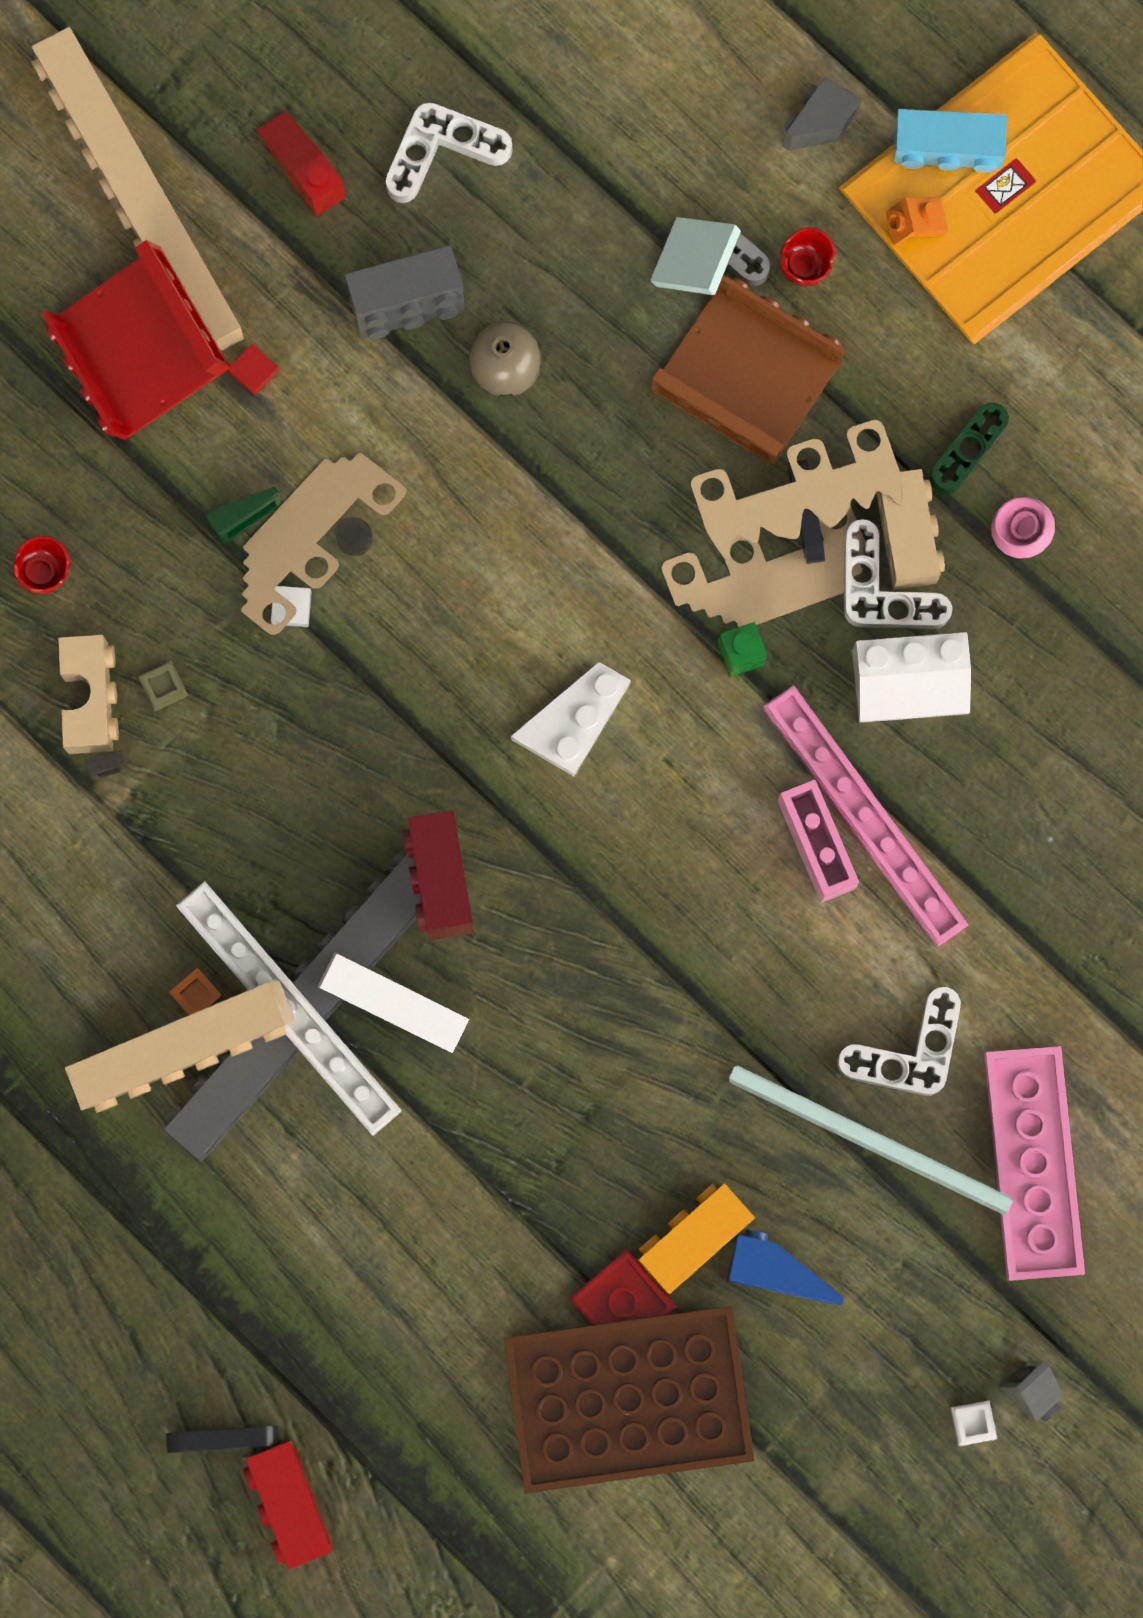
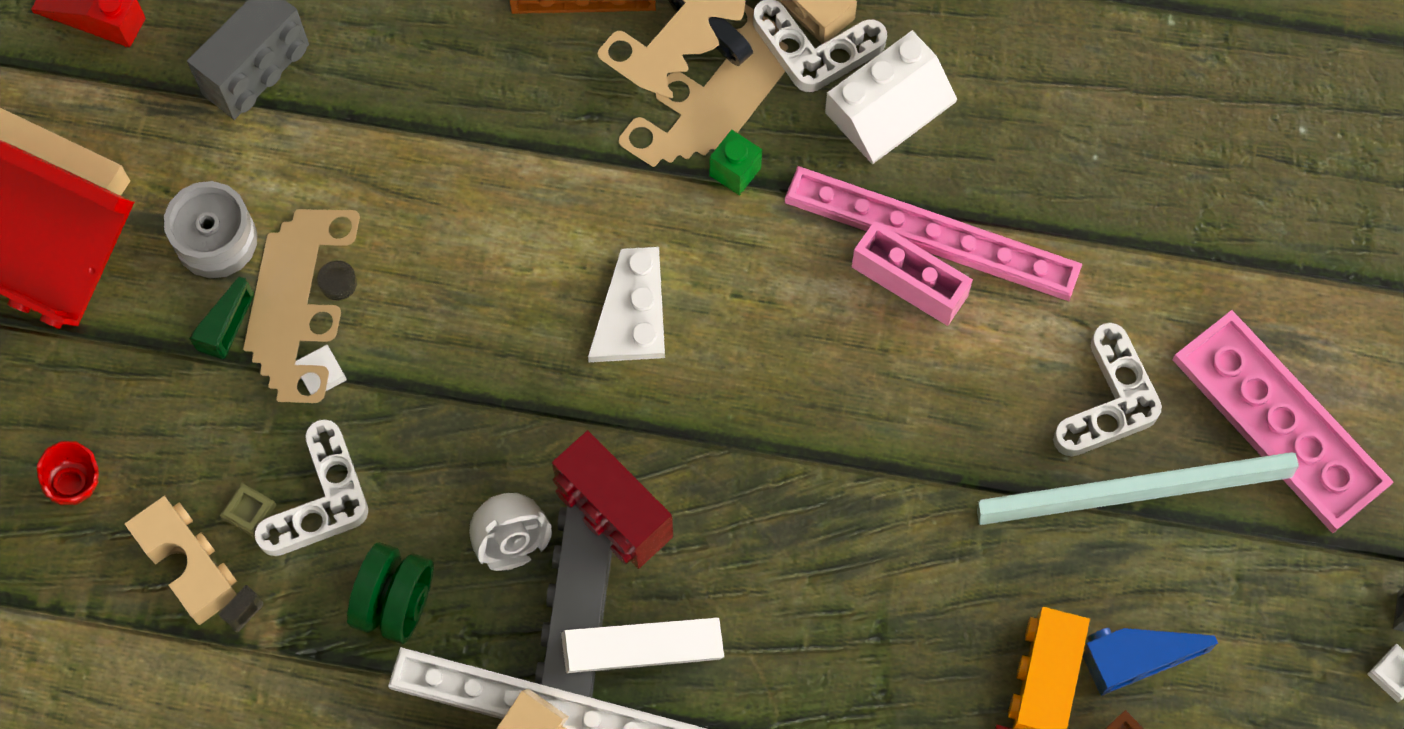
camera: 30 degrees left, 10 degrees down
red tile [227,344,279,396] -> none
dark tan cylinder [469,321,541,396] -> none
none -> light grey wheel [164,181,257,279]
none -> white beam [255,420,368,556]
none -> dark green wheel [347,542,434,644]
none -> white cylinder [469,493,552,571]

